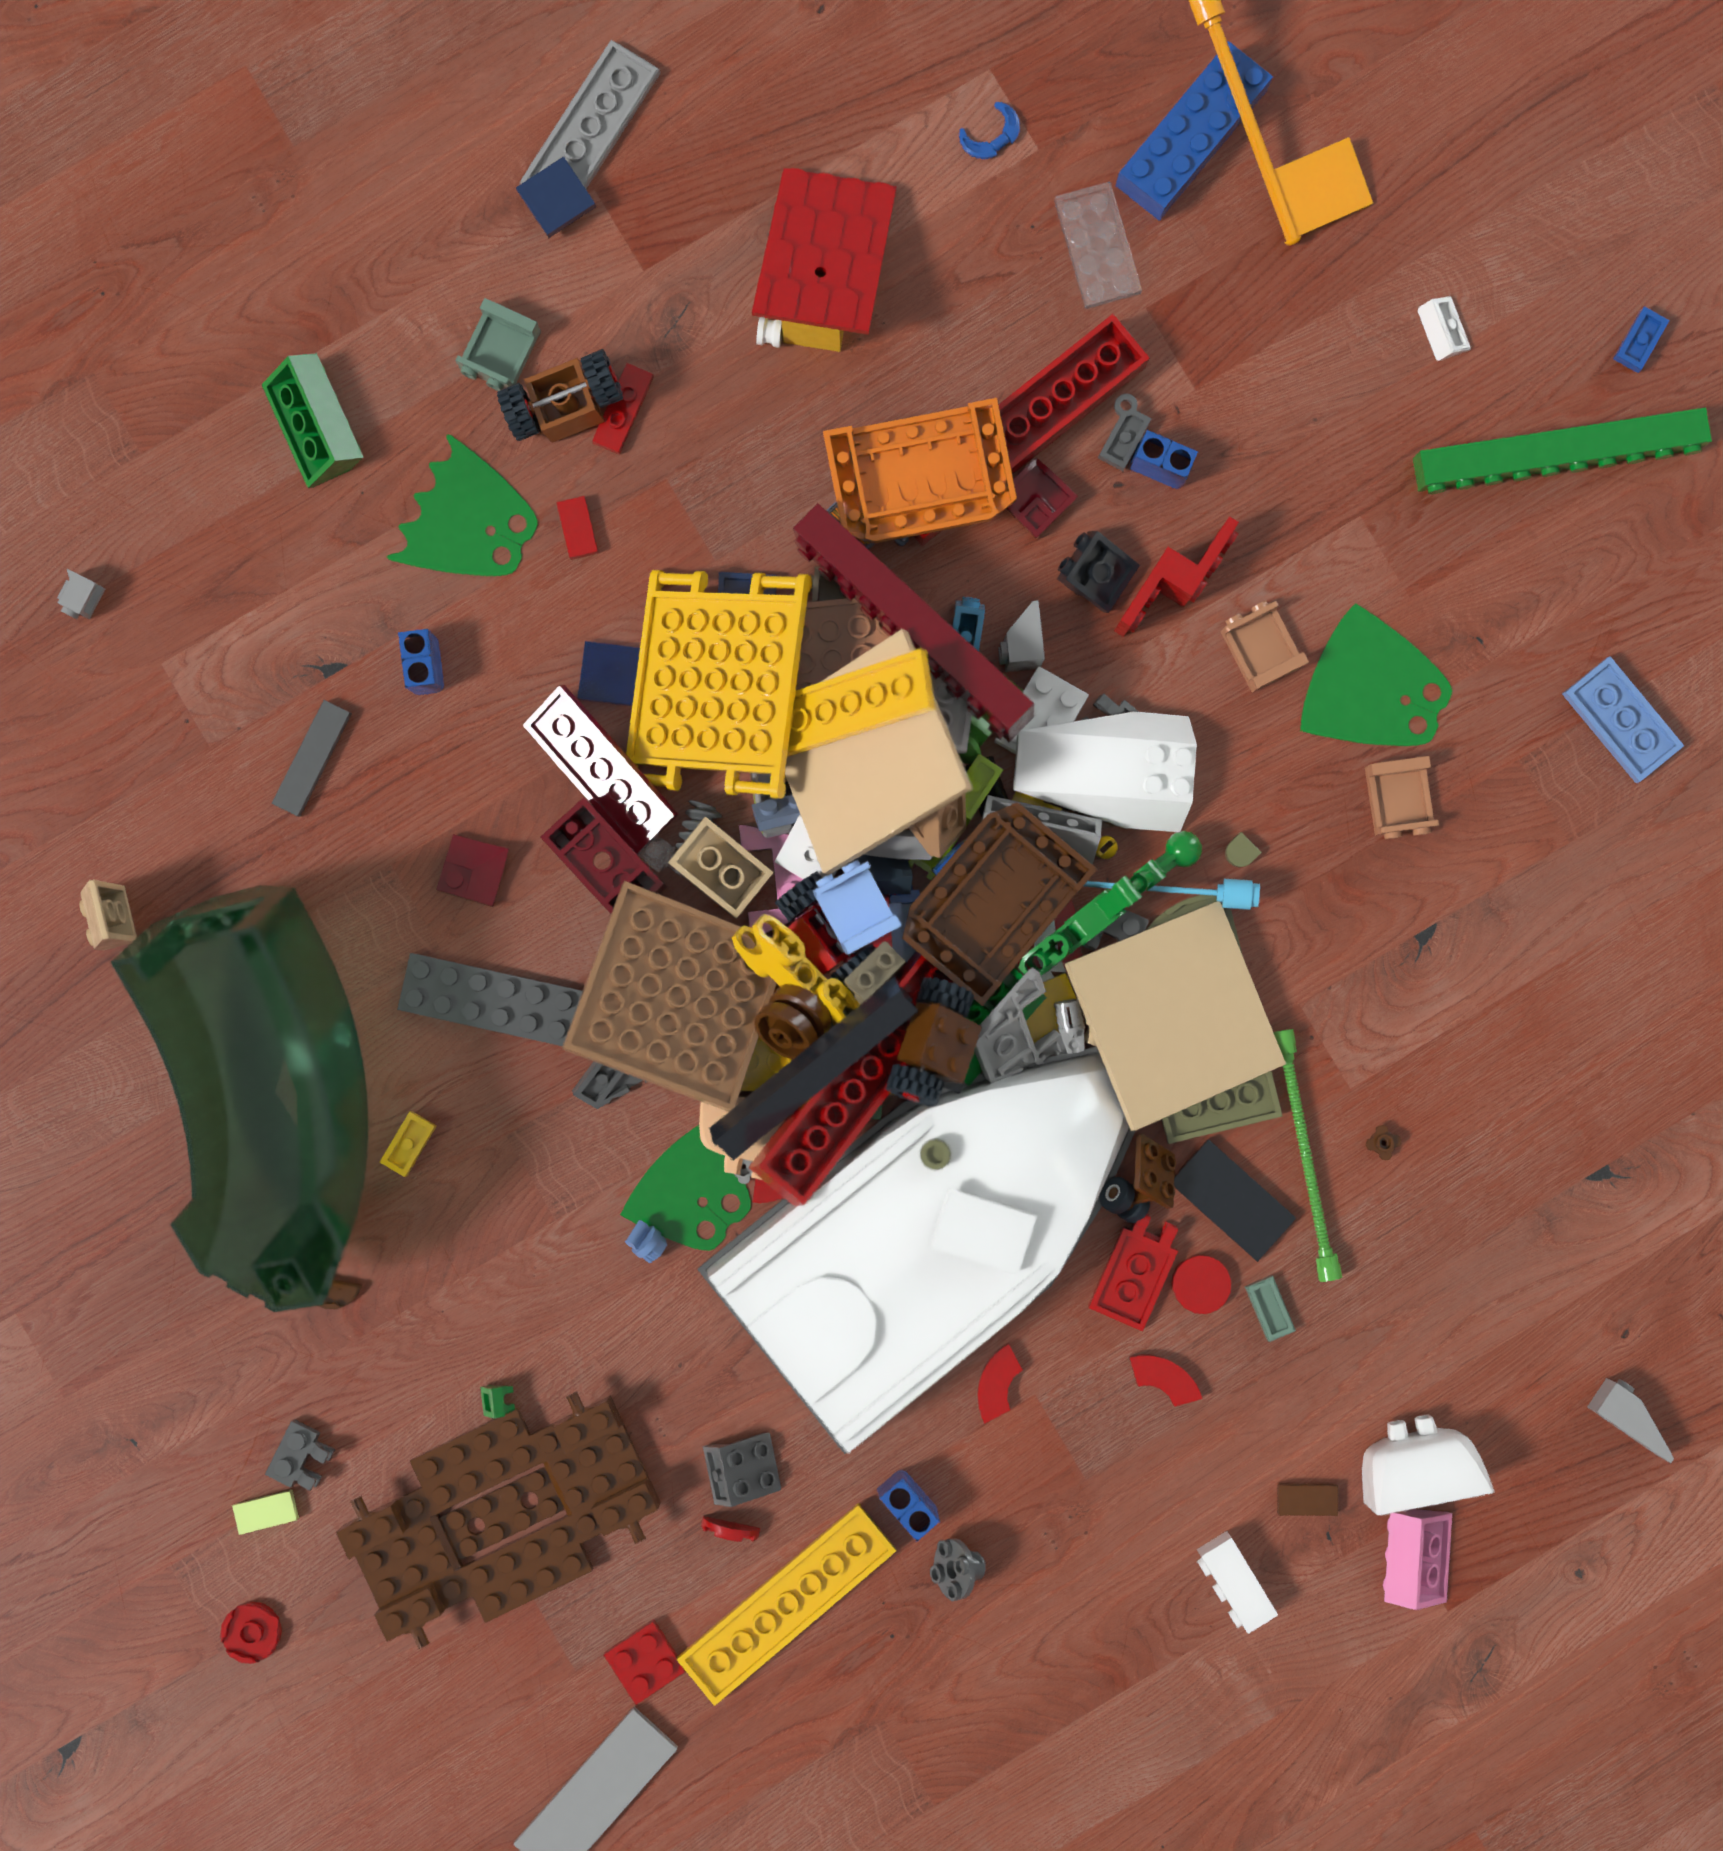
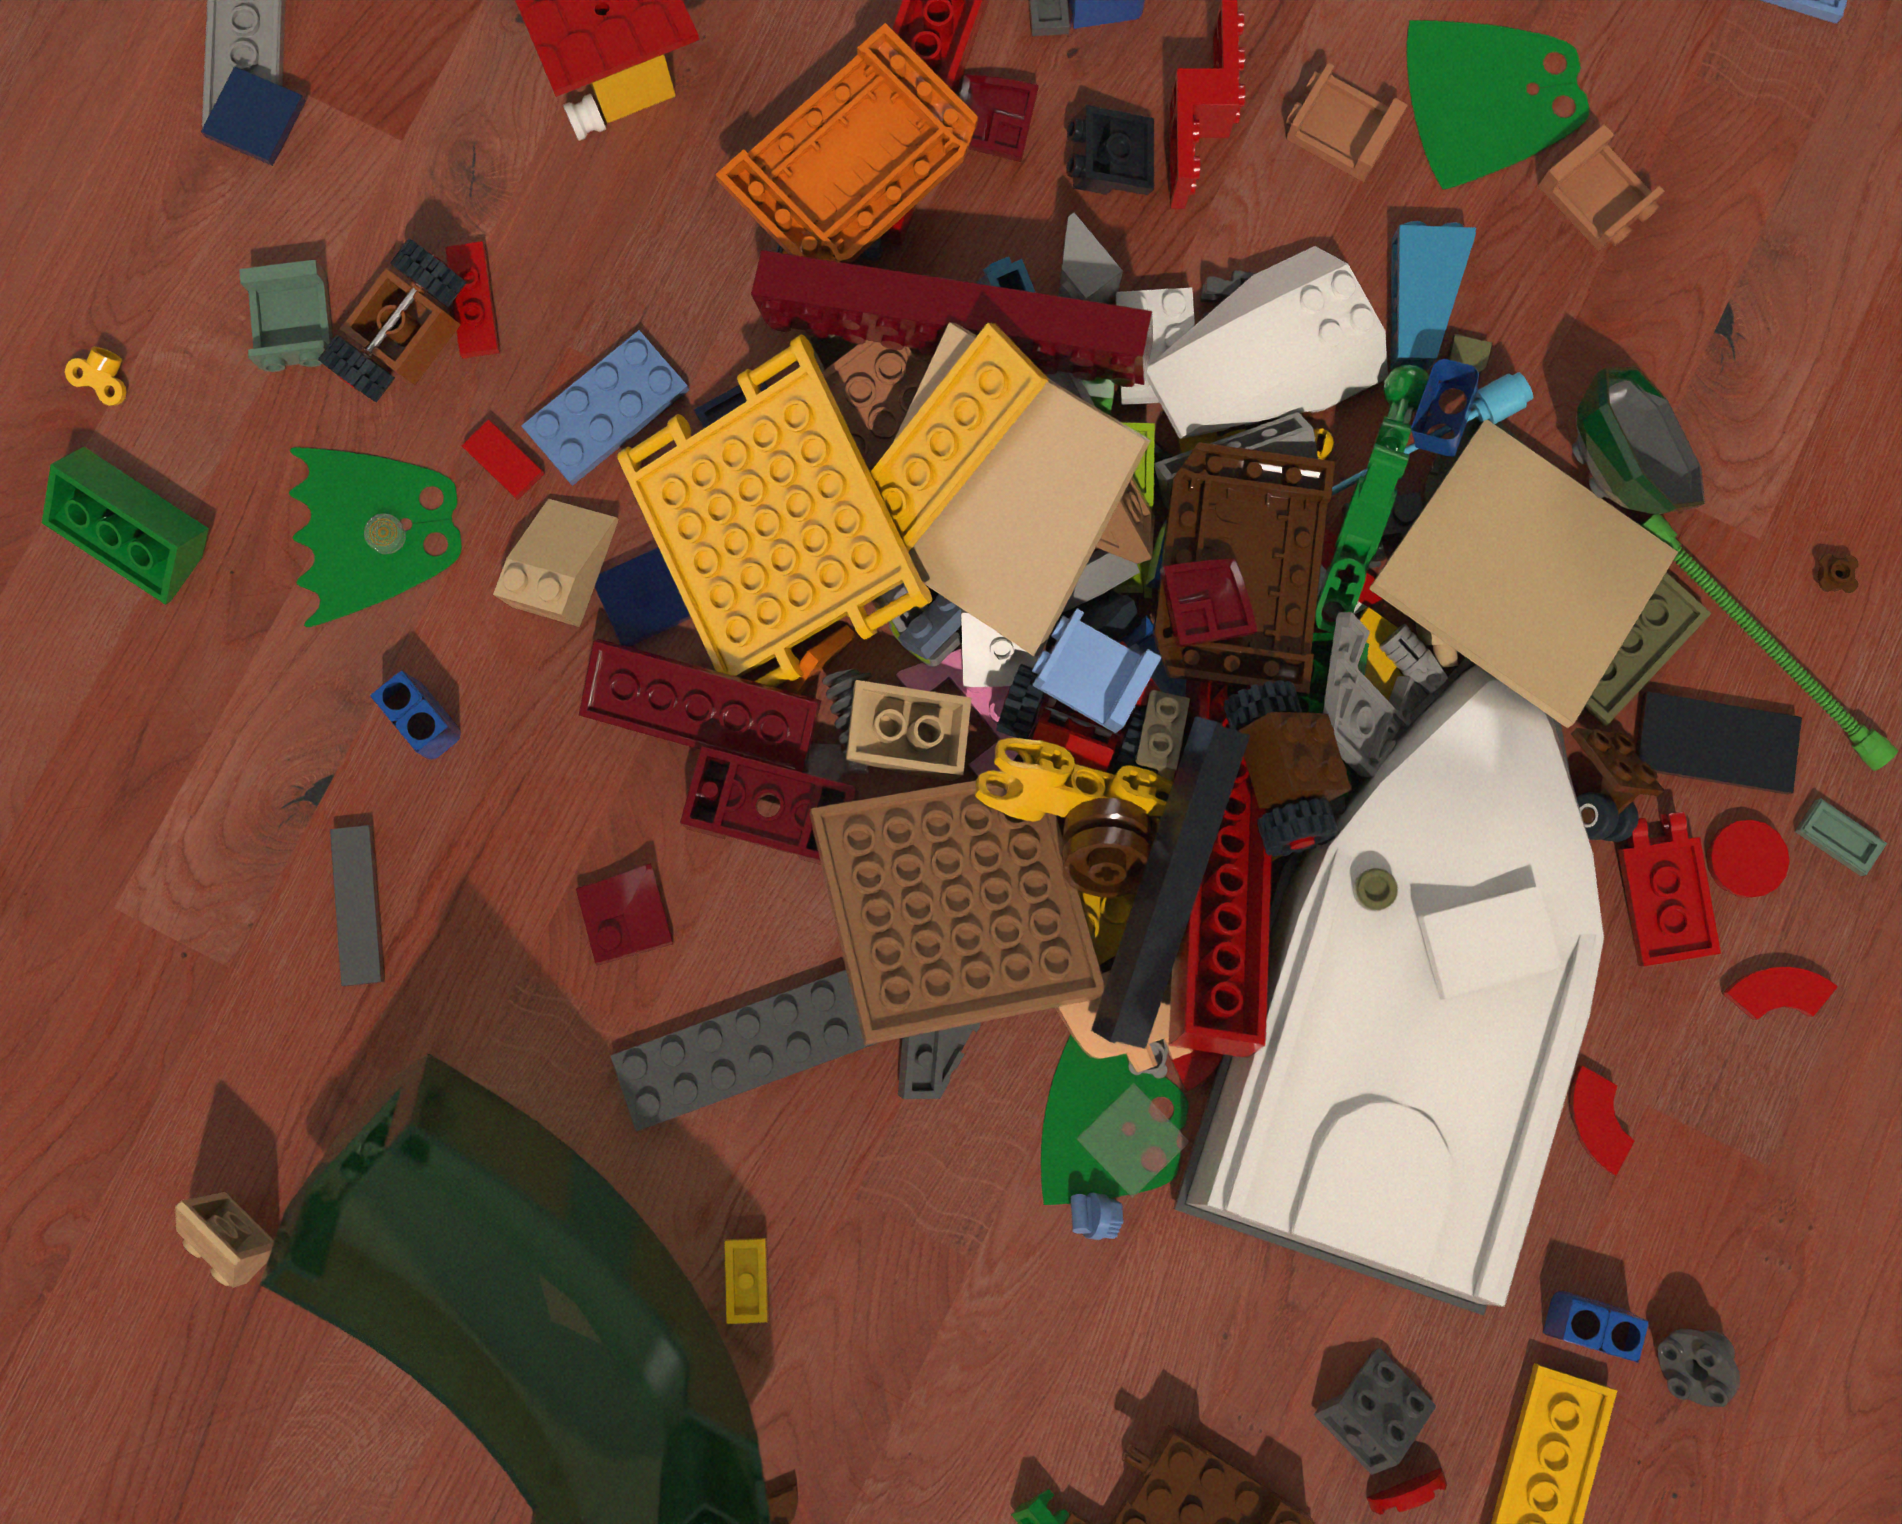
camera: 30 degrees left, 5 degrees down
none -> yellow piece [65,347,126,406]
none -> clear tile [364,514,406,554]
none -> tan slope [493,499,619,627]
none -> medium blue plate [521,330,689,486]
none -> orange tile [782,625,856,694]
none -> clear tile [1076,1083,1190,1198]
none -> dark red plate [1160,559,1258,648]
none -> dark azure slope [1390,221,1476,371]
none -> blue piece [1411,359,1479,457]
none -> rock [1572,367,1705,514]

